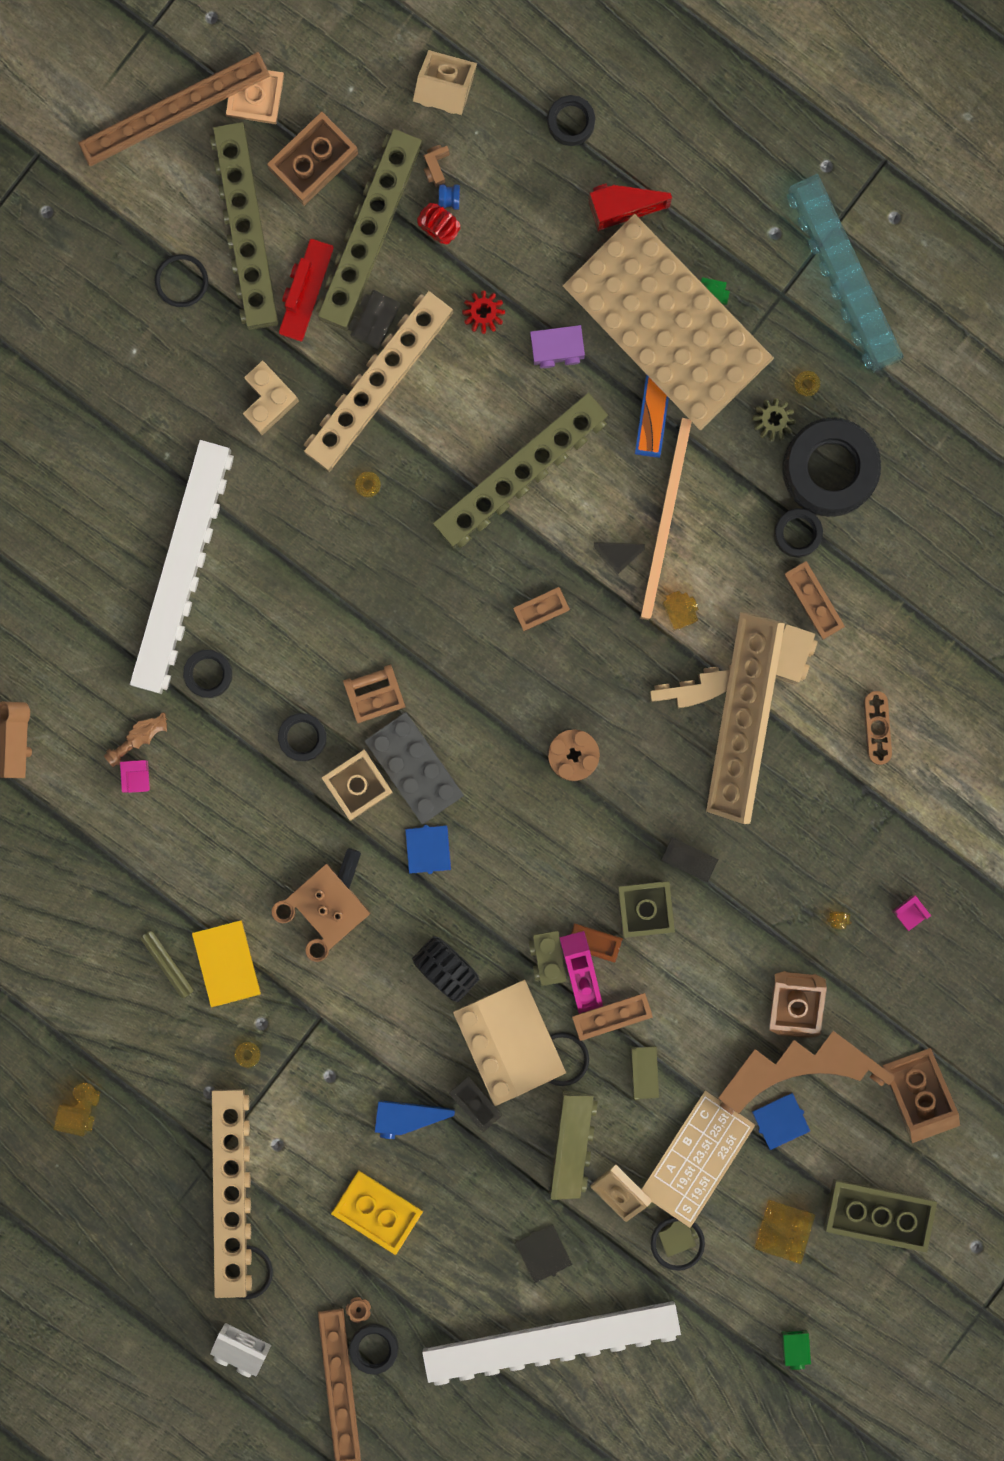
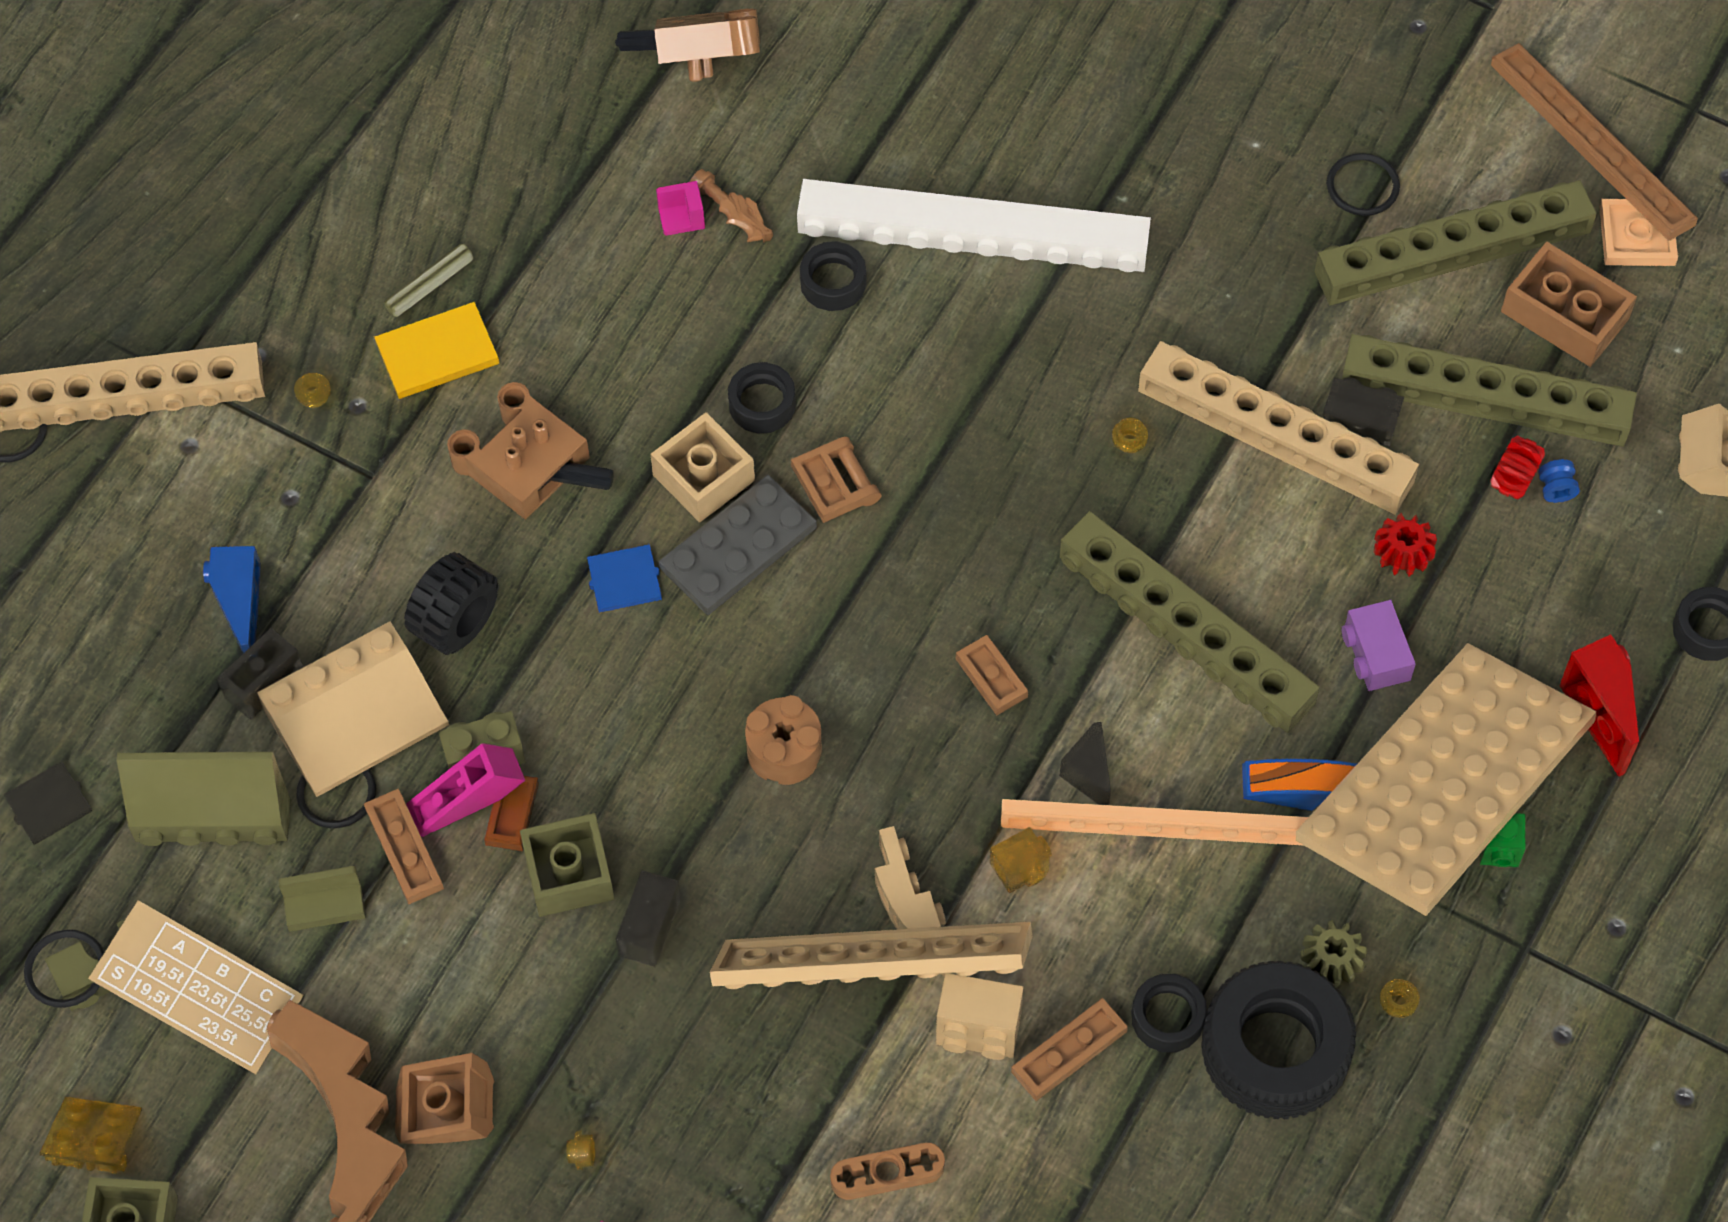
camera: 85 degrees right, 25 degrees down
clear yellow brick [54,1083,101,1137] -> none
tan brick [243,360,299,435] -> none
red bracket [279,239,334,342] -> none
yellow tile [331,1170,423,1255] -> none
medium nougat bracket [423,145,450,188] -> none
tan tile [590,1165,652,1222] -> none
blue piece [752,1093,810,1150] -> none
clear light blue brick [787,174,904,373] -> none

